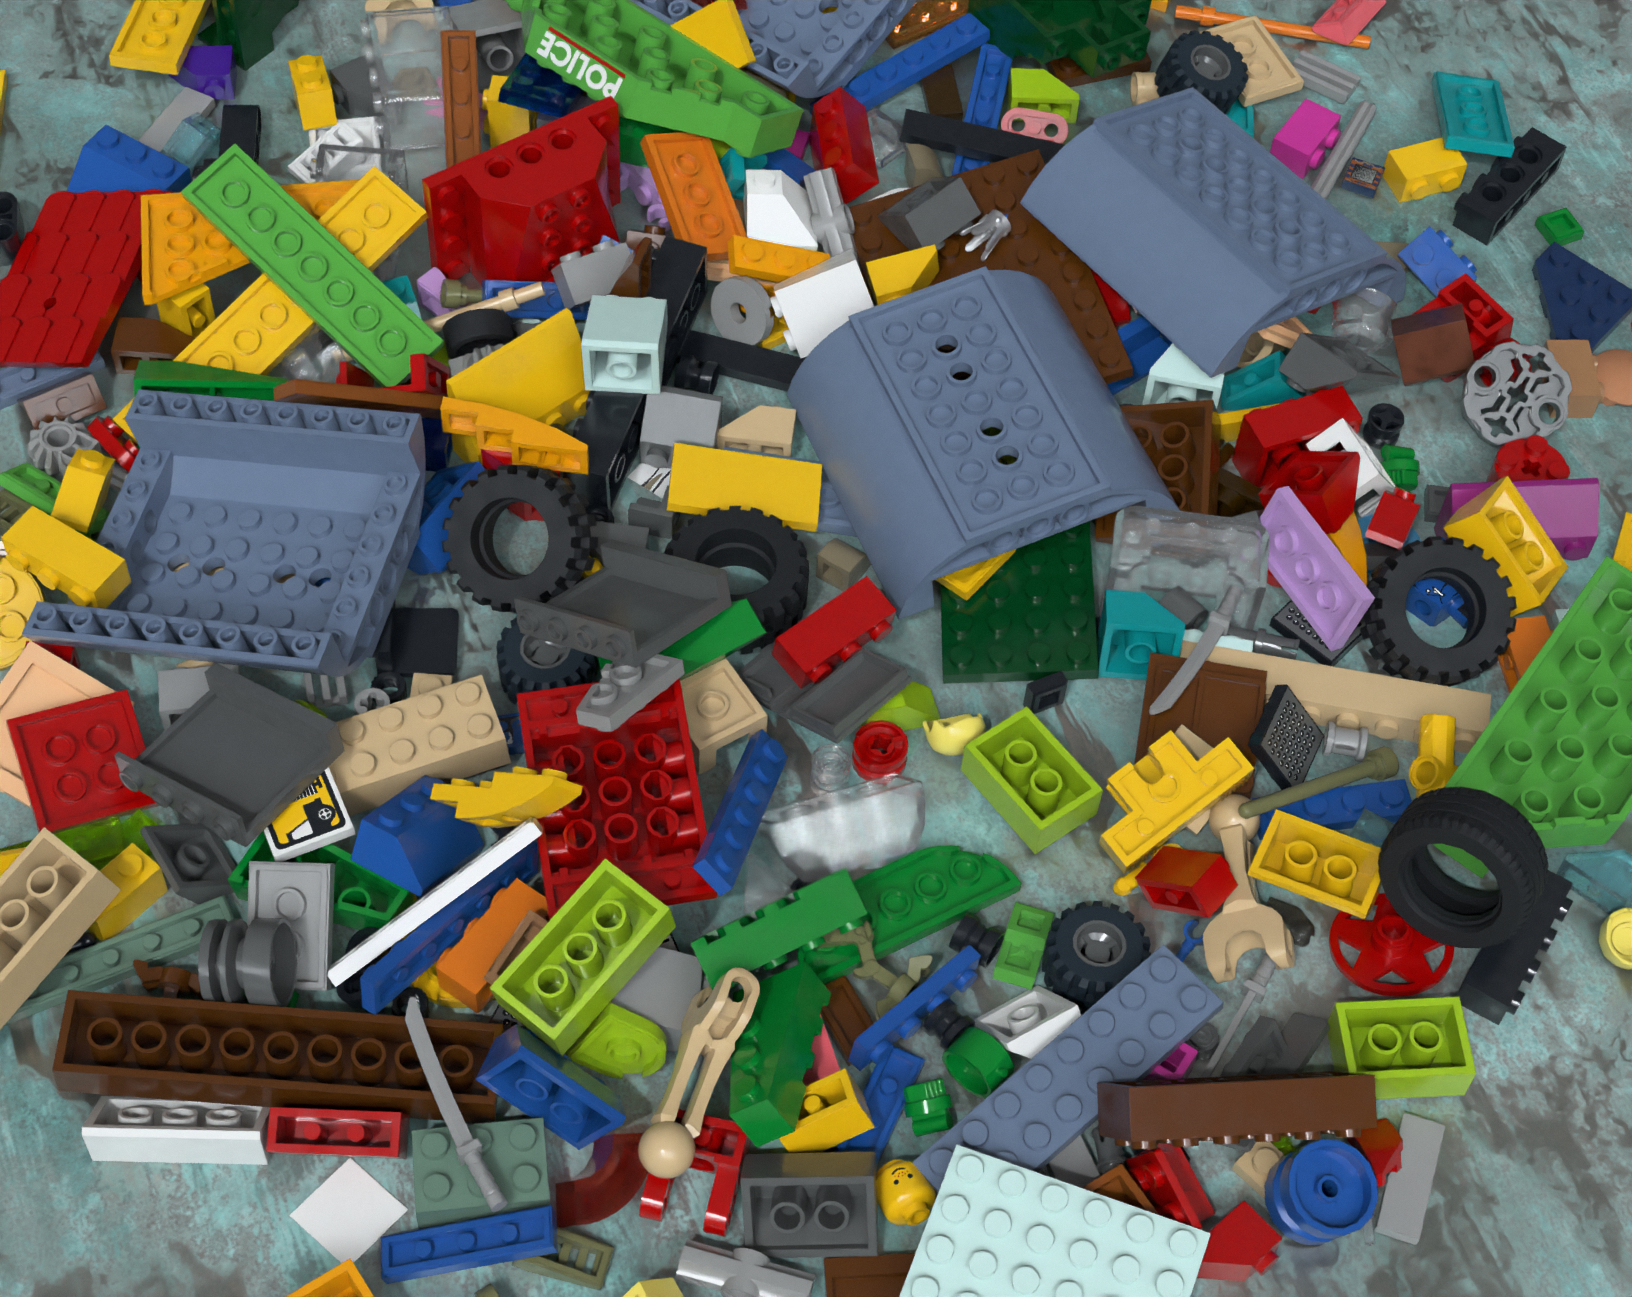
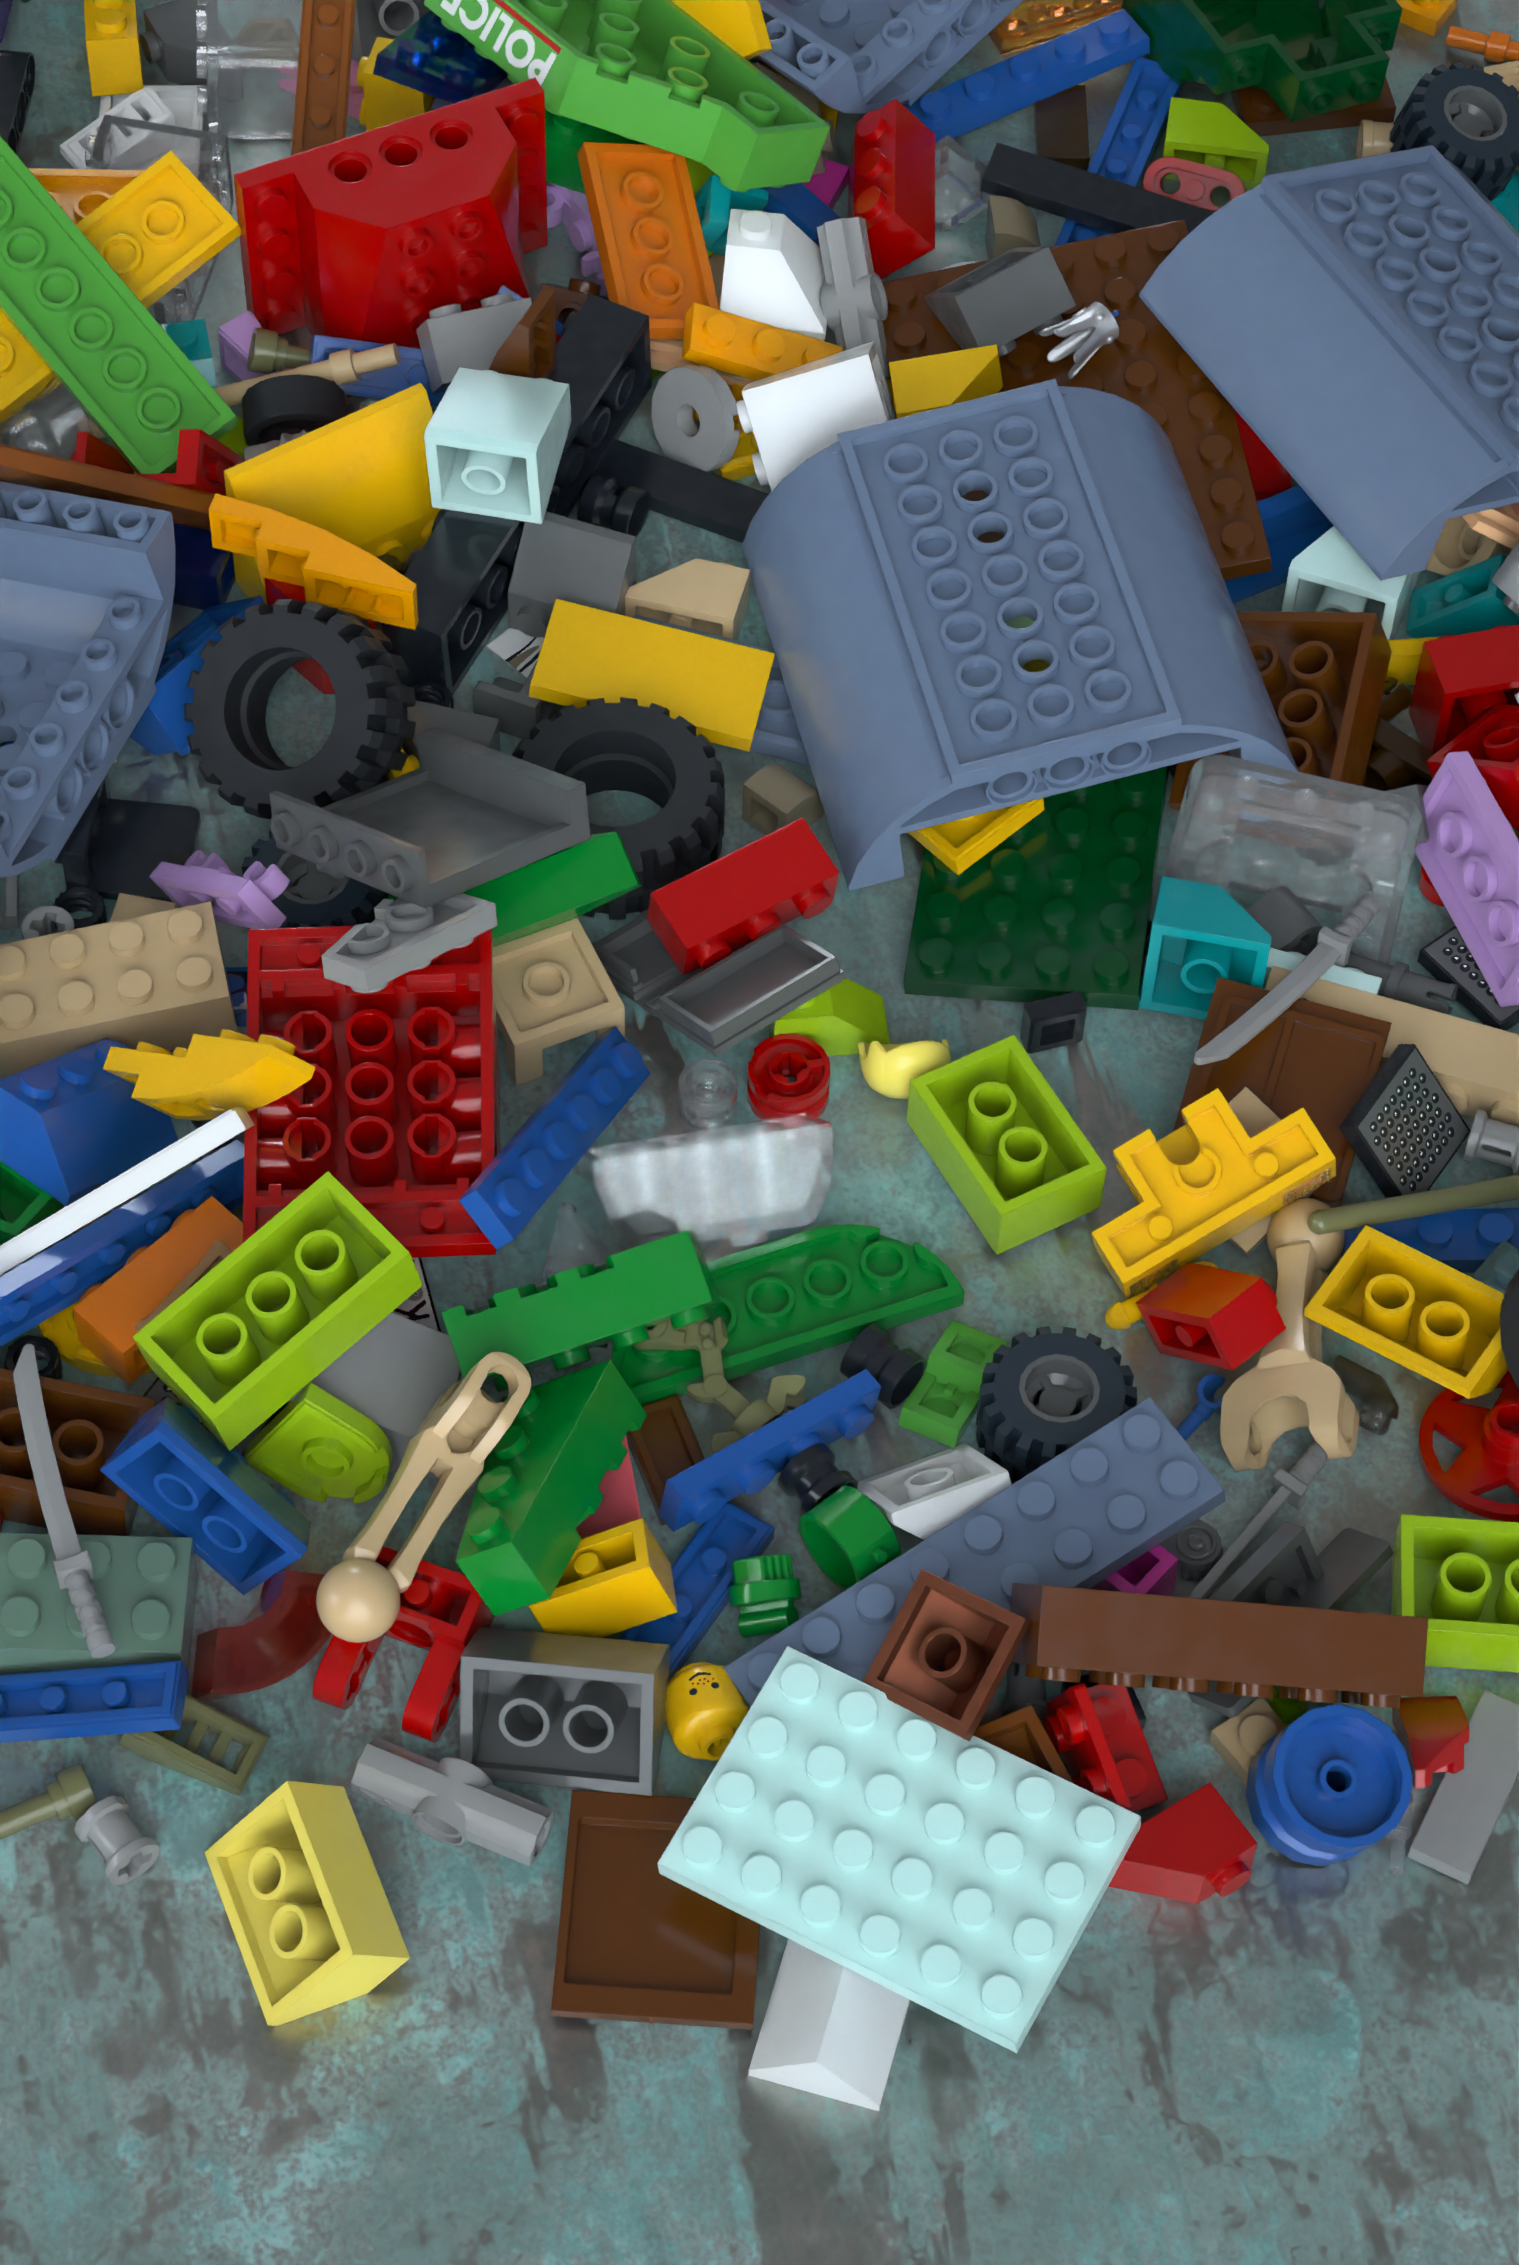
camera: 10 degrees right, 0 degrees up
none -> lavender plate [149,850,290,929]
none -> copper slope [862,1569,1031,1742]

